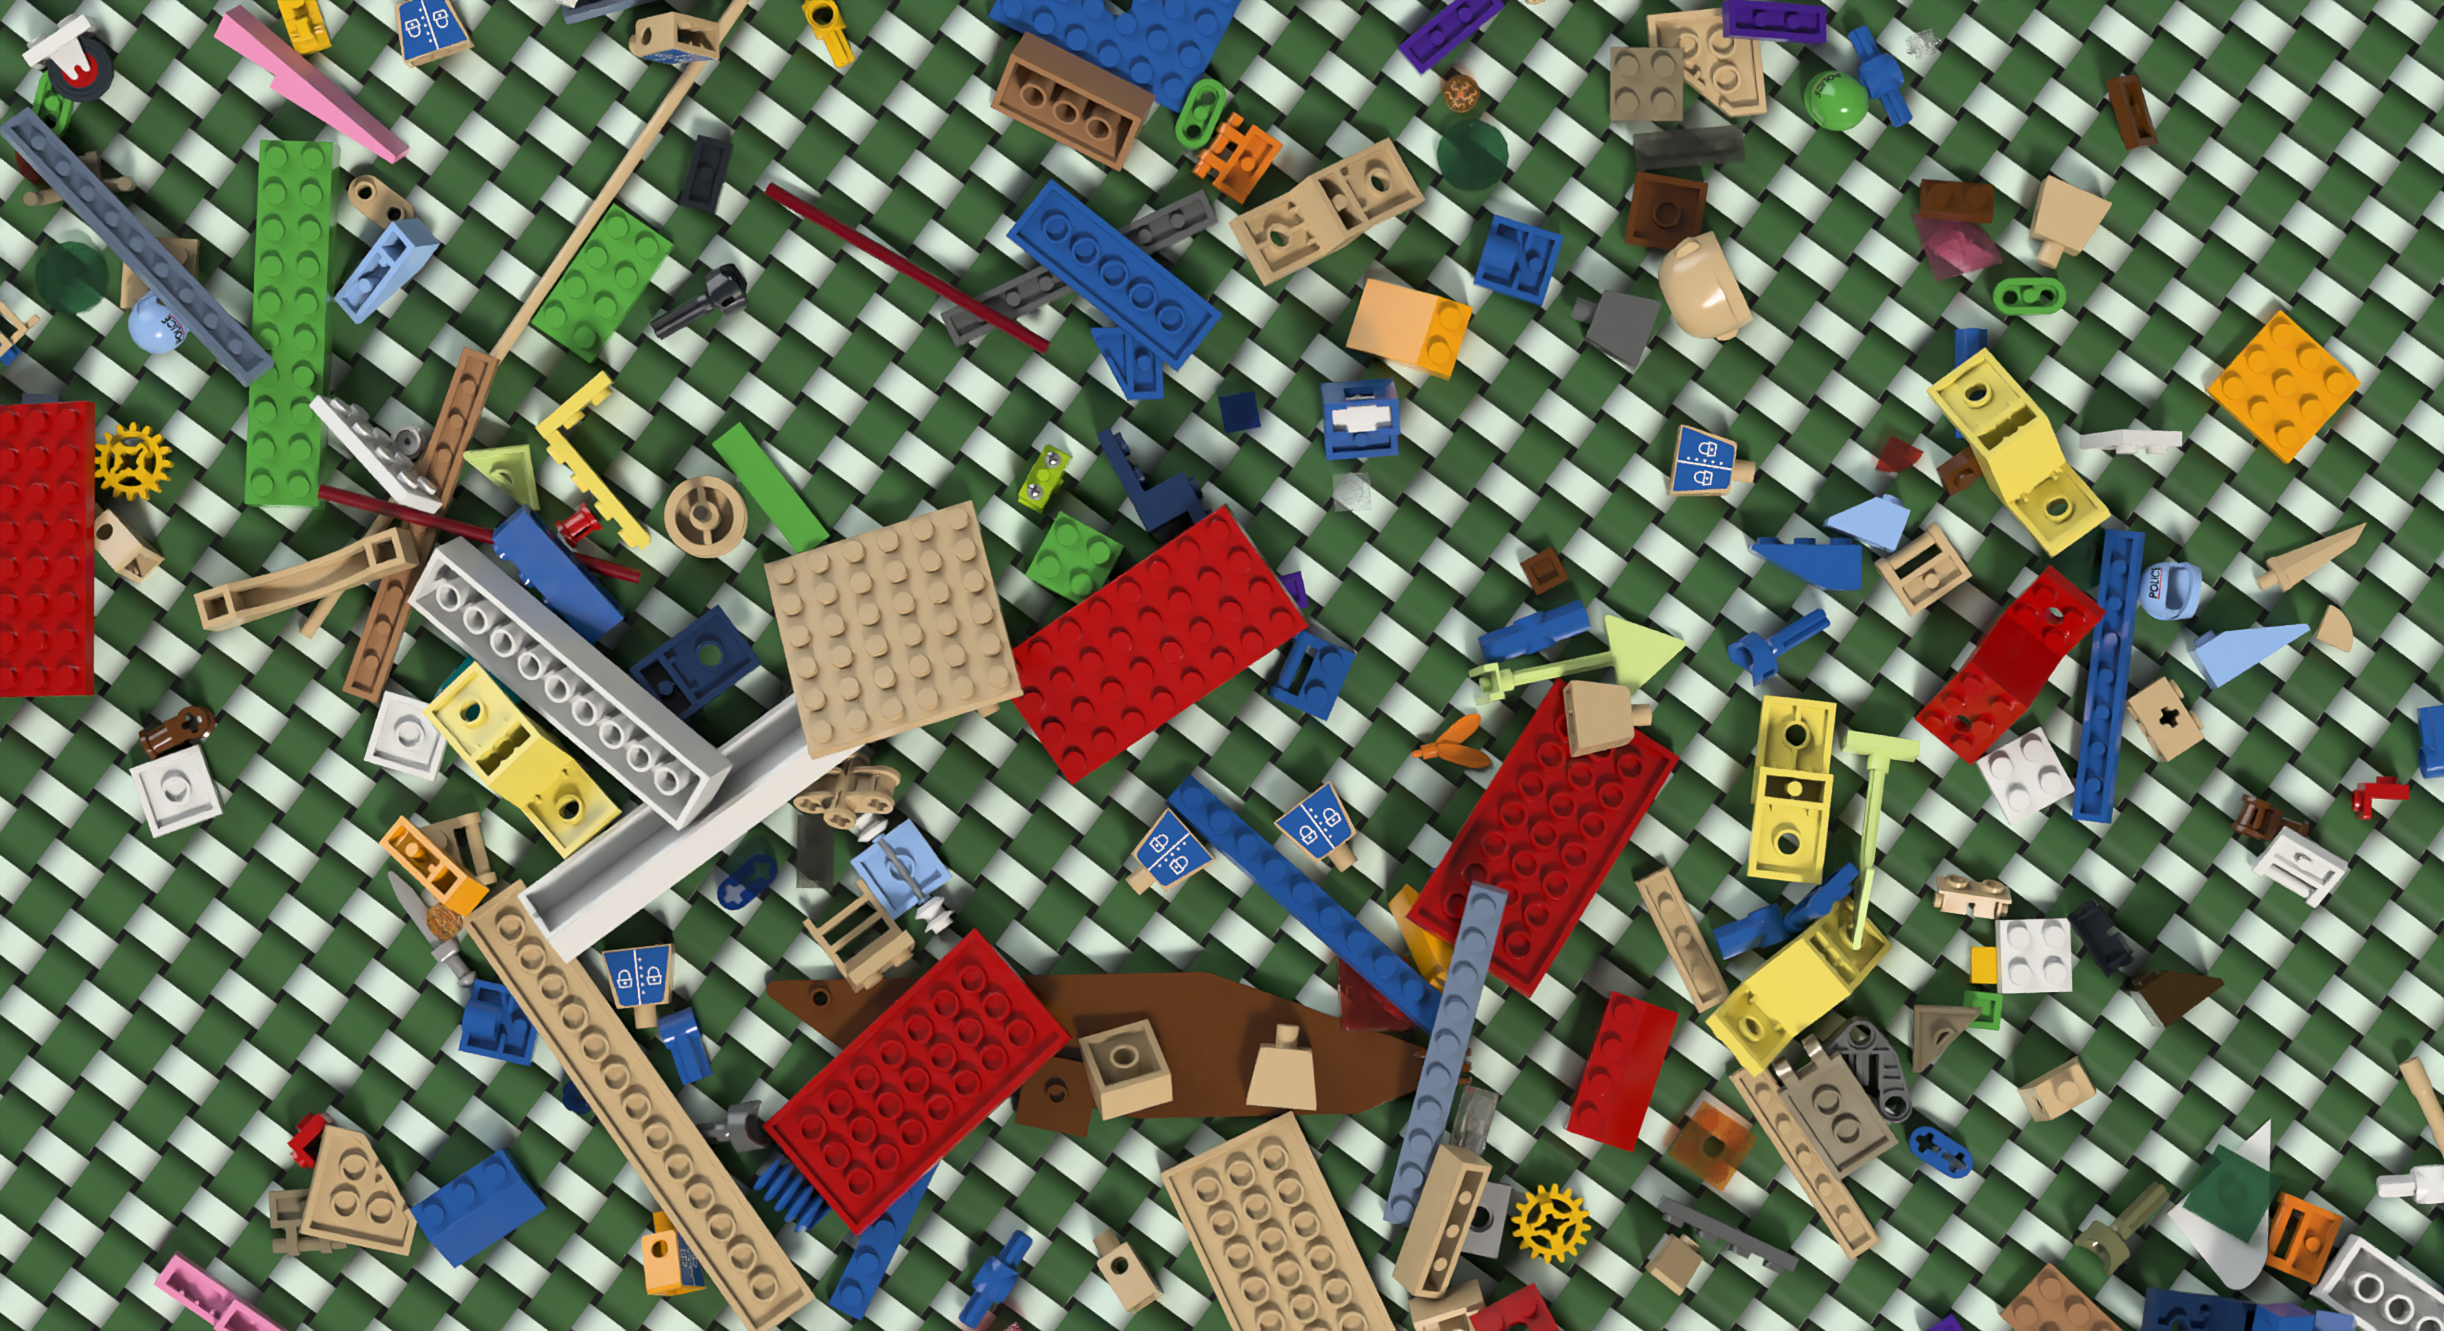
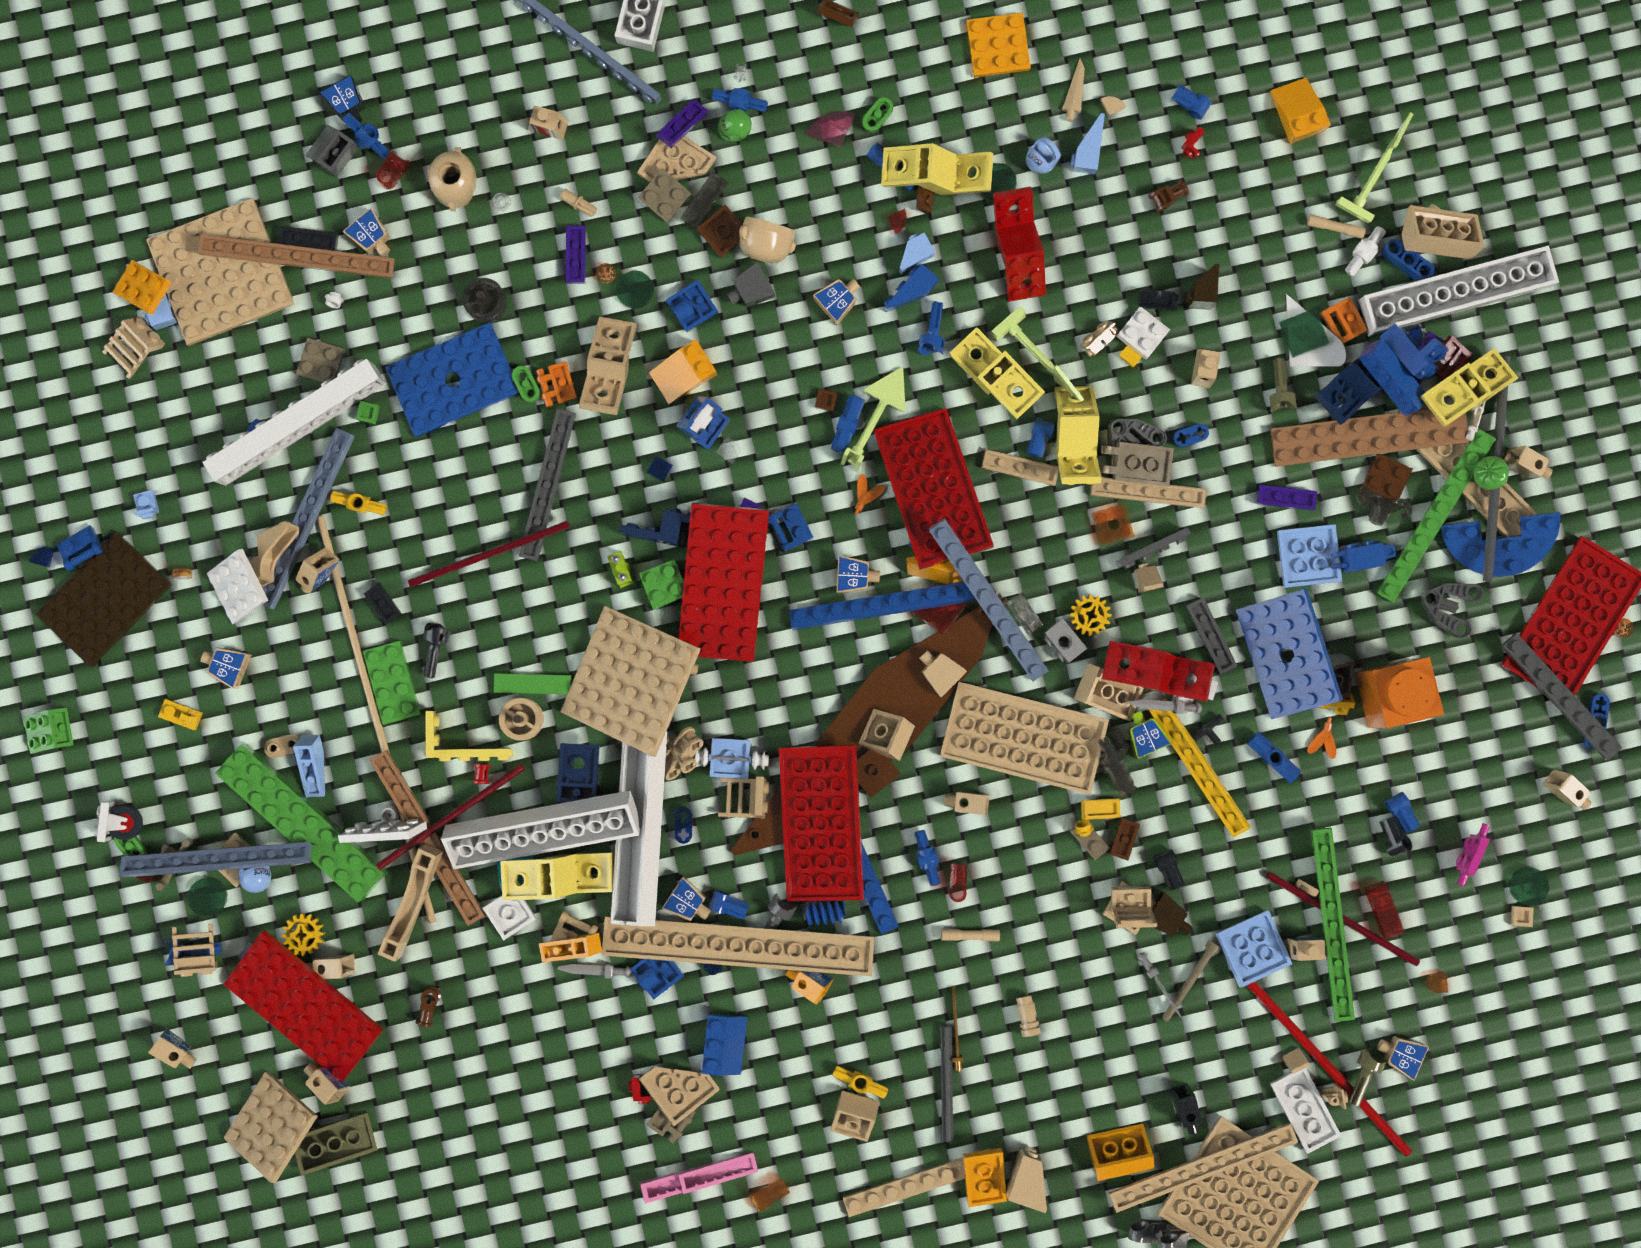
camera: 50 degrees left, 0 degrees up
white plate [129,744,225,838] -> none
bright pink slope [214,5,410,164] -> none
clear orange tile [425,902,463,940] -> none
yellowish green tile [463,444,540,512] -> none
blue brick [491,503,625,645] -> none
clear smoke plate [796,815,835,889] -> none
medium nougat slope [991,31,1156,172] -> none
blue plate [1006,179,1223,373] -> none
blue wing [1091,327,1164,401] -> none
blue torso [1125,808,1215,896] -> none
tan brick [1392,1144,1492,1299] -> none
tan torso [1563,680,1652,757] -> none
red slope [1563,990,1679,1152] -> none
blue plate [1783,862,1860,934] -> none
tan plate [1874,522,1972,617] -> none
dark tan tile [1912,1005,1982,1073] -> none
reddish brown plate [1919,179,1994,224] -> none
bright green plate [1963,990,2003,1031] -> none
white plate [1975,727,2075,825] -> none
tan torso [2029,175,2112,269] -> none
blue plate [2072,529,2145,824] -> none
white wing [2080,429,2183,455] -> none
tan brick [2125,676,2205,763] -> none
white plate [2251,826,2348,908] -> none

